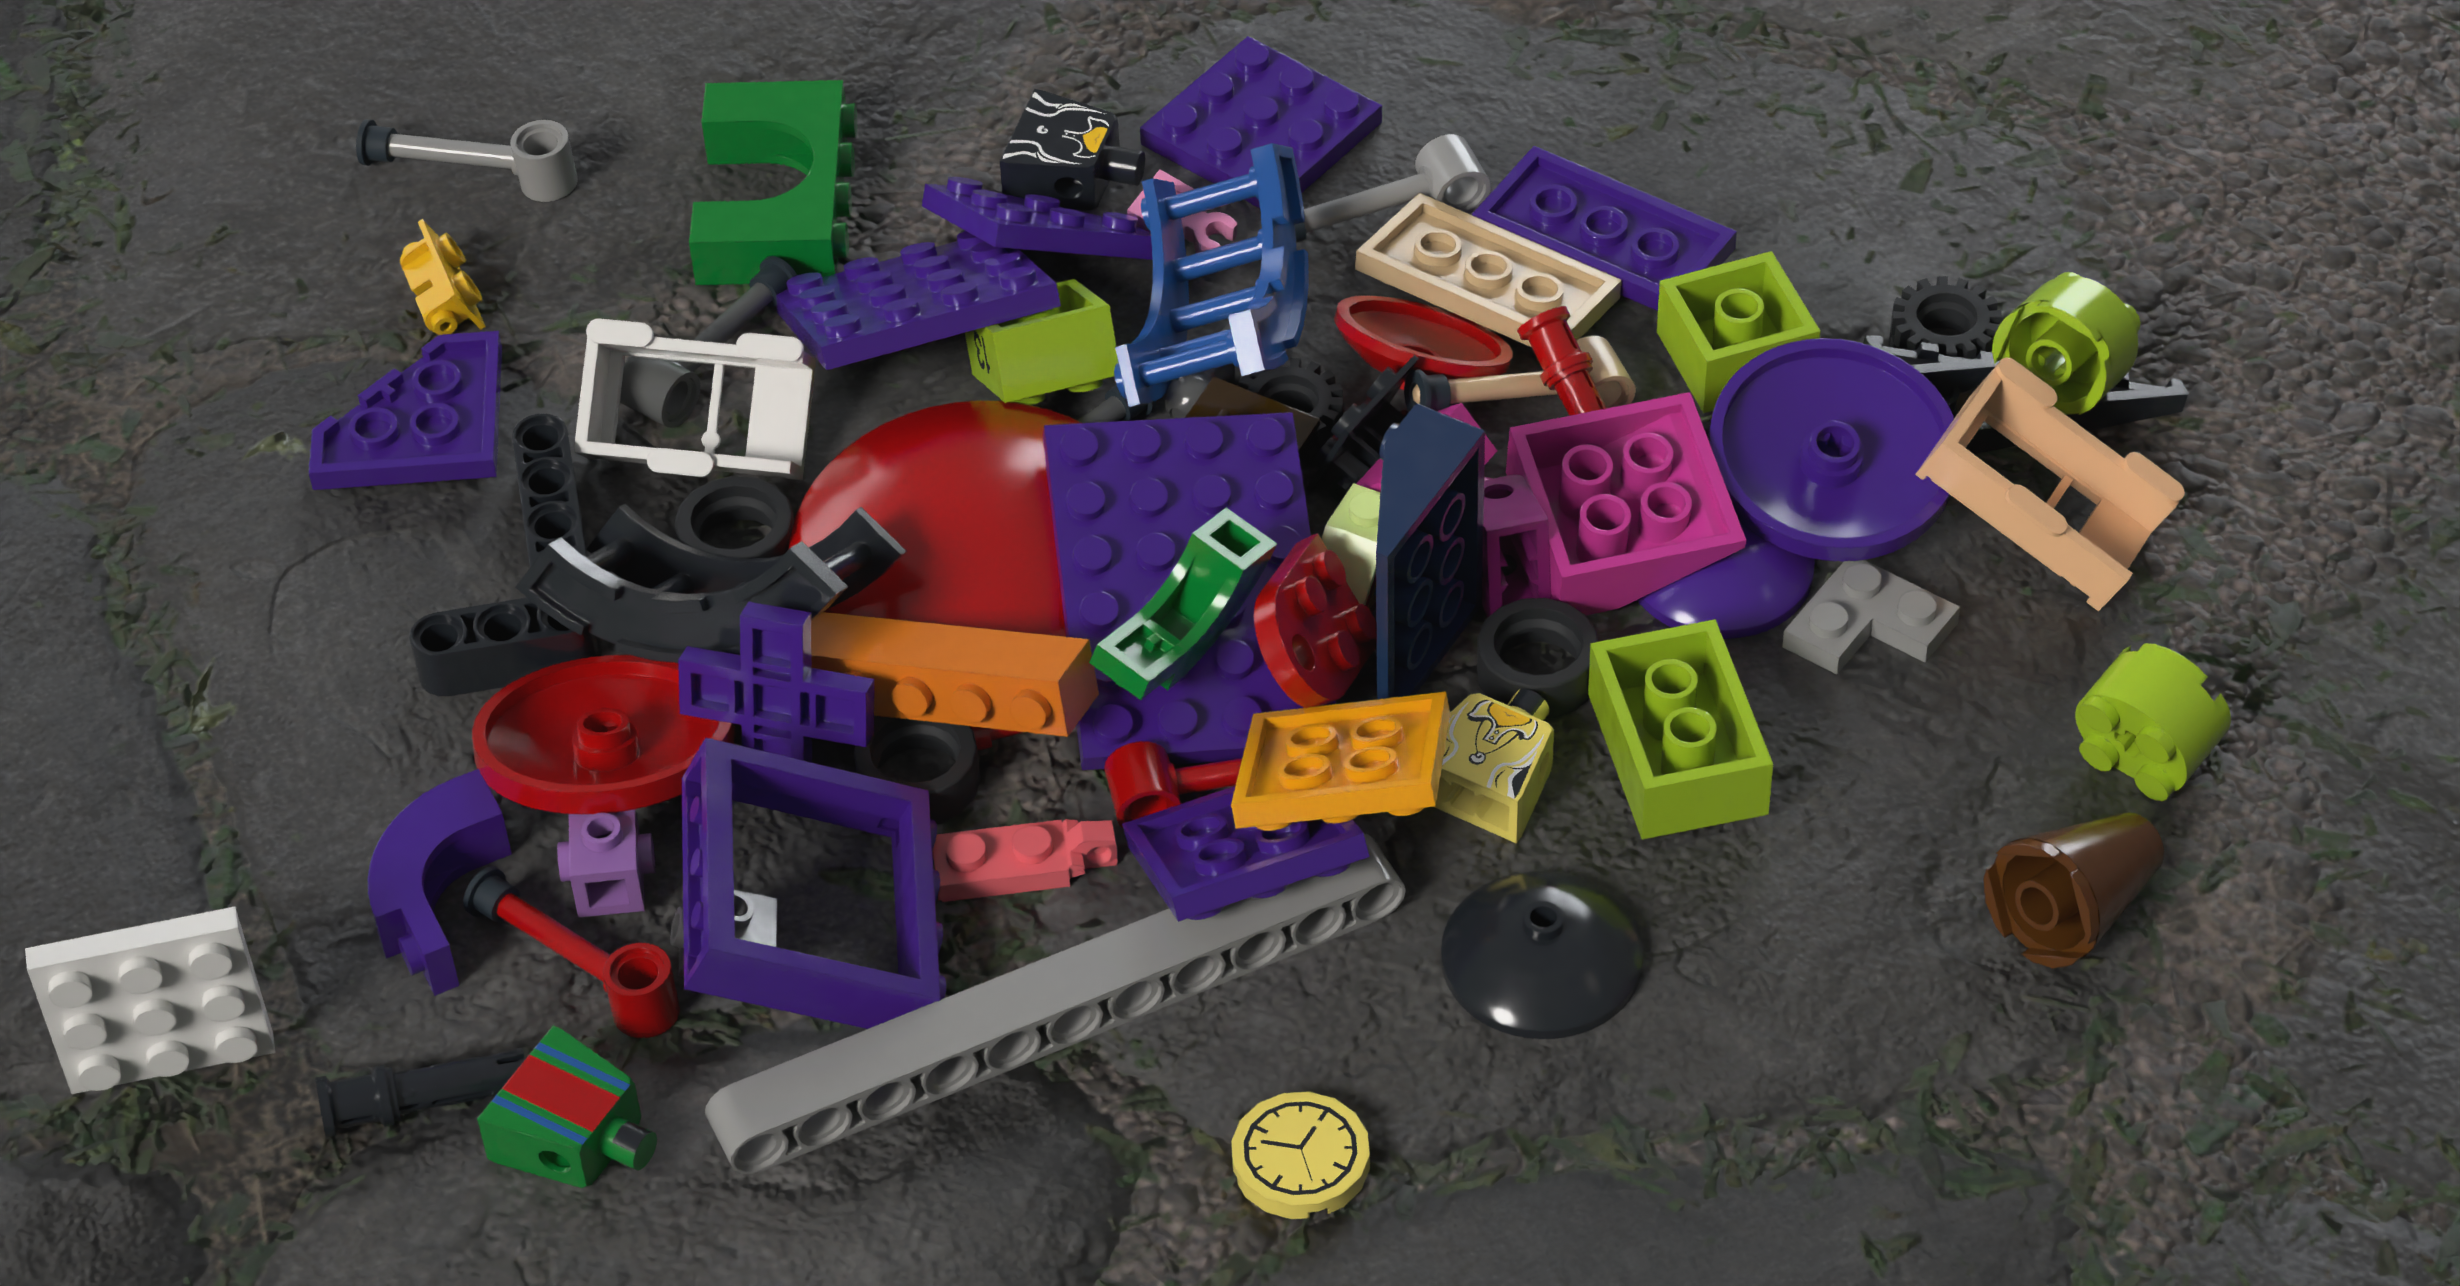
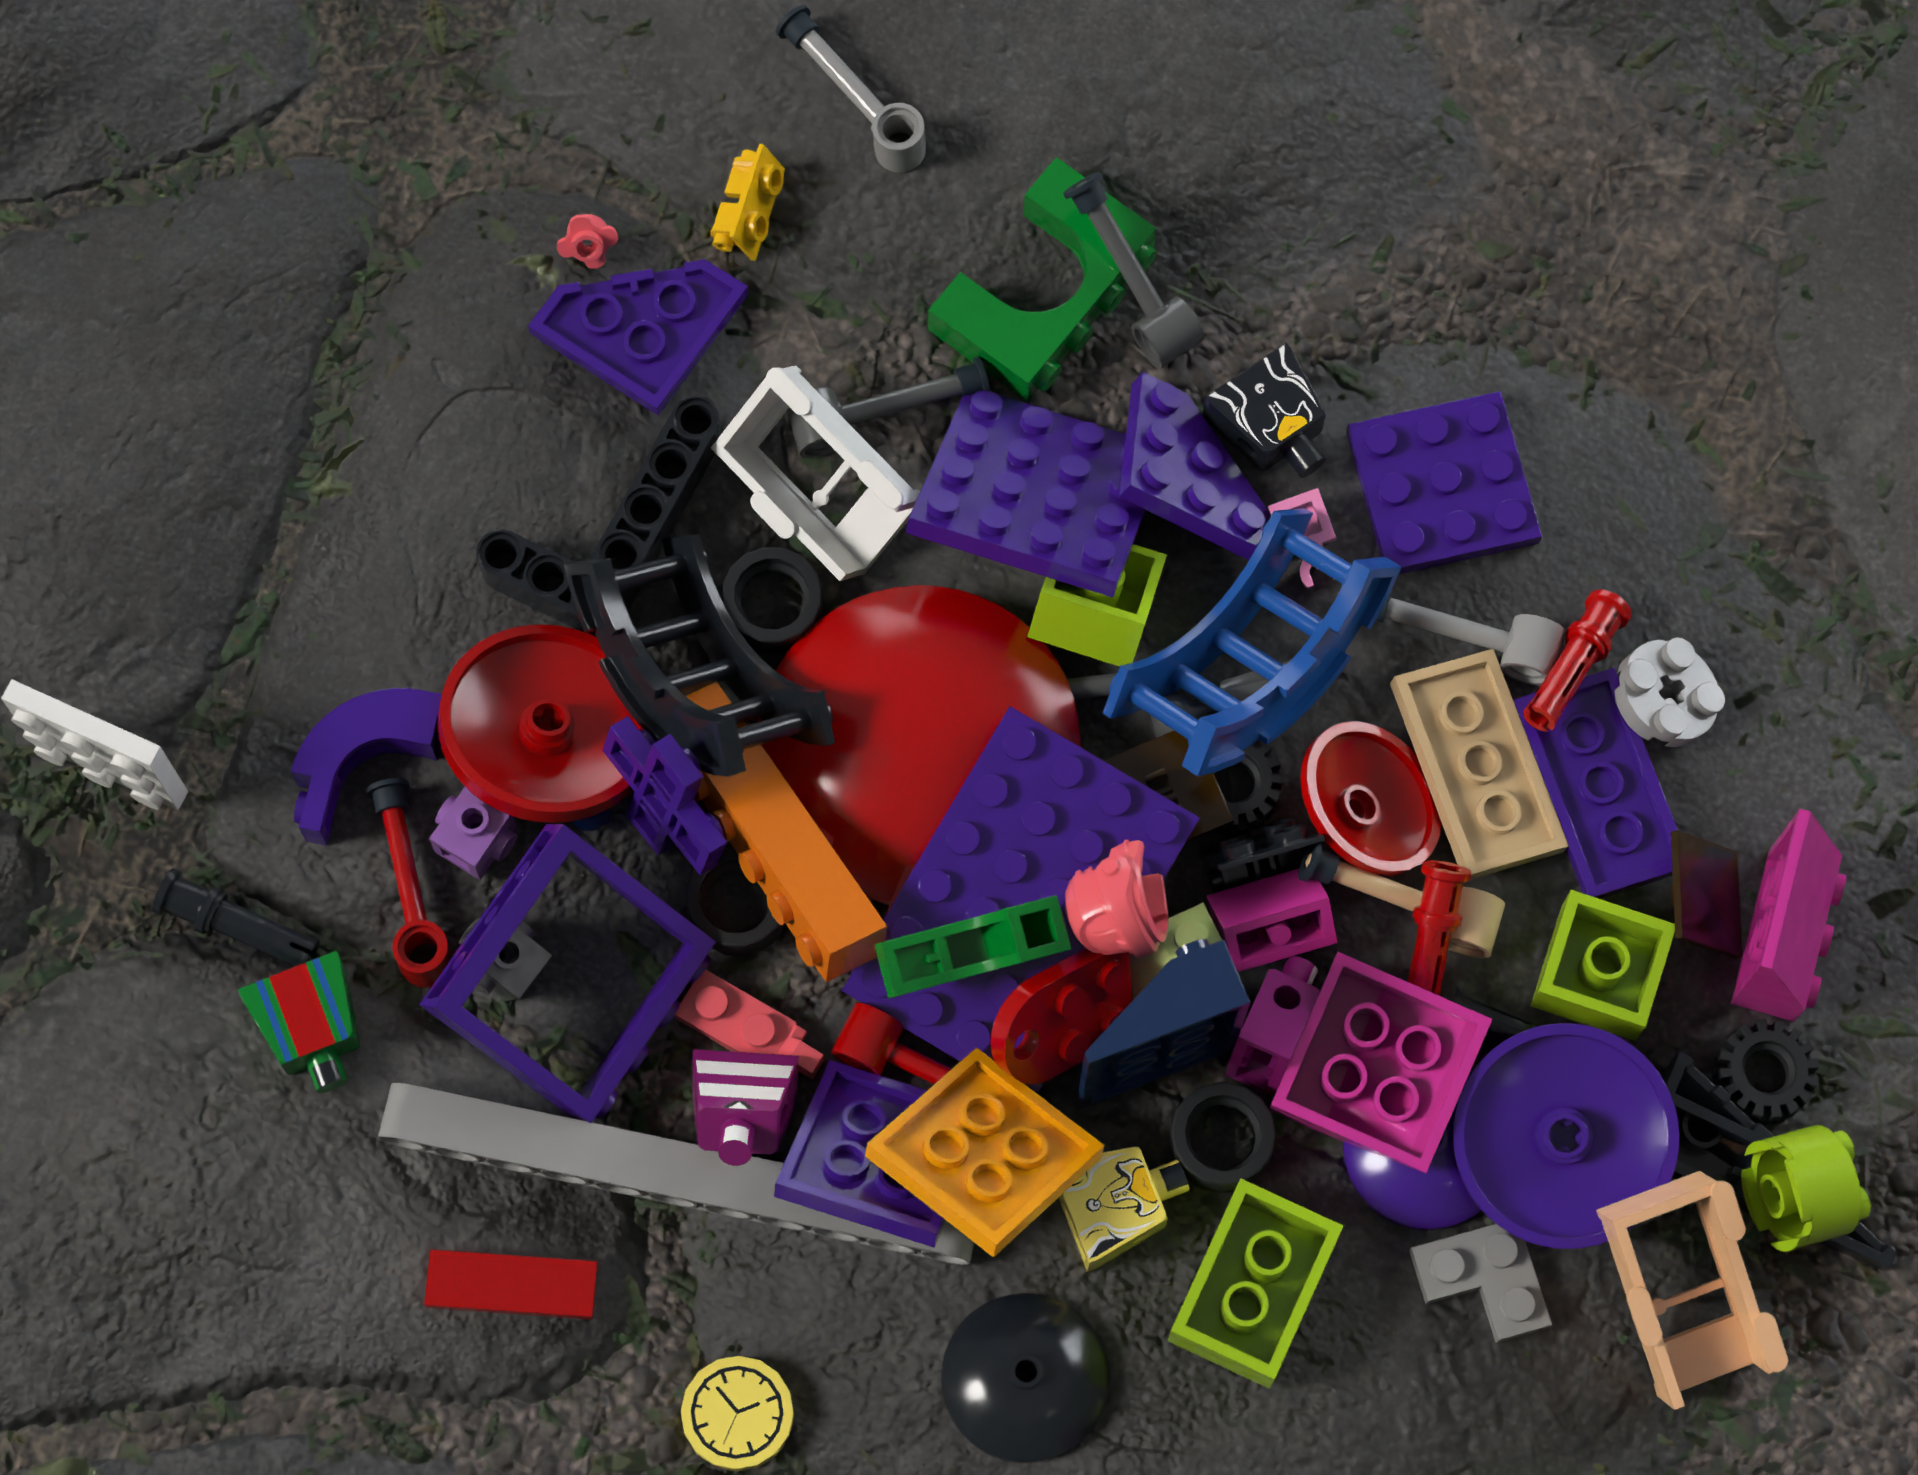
camera: 35 degrees right, 25 degrees up
none -> red tile [424,1249,599,1320]
none -> coral plate [557,214,618,269]
none -> magenta torso [692,1049,799,1166]
none -> dark grey piece [1063,172,1205,369]
none -> coral helmet [1064,840,1168,959]
none -> red pin [1523,589,1632,732]
none -> light grey plate [1615,637,1725,747]
none -> piece [1671,830,1742,958]
none -> dark pink slope [1730,809,1846,1022]

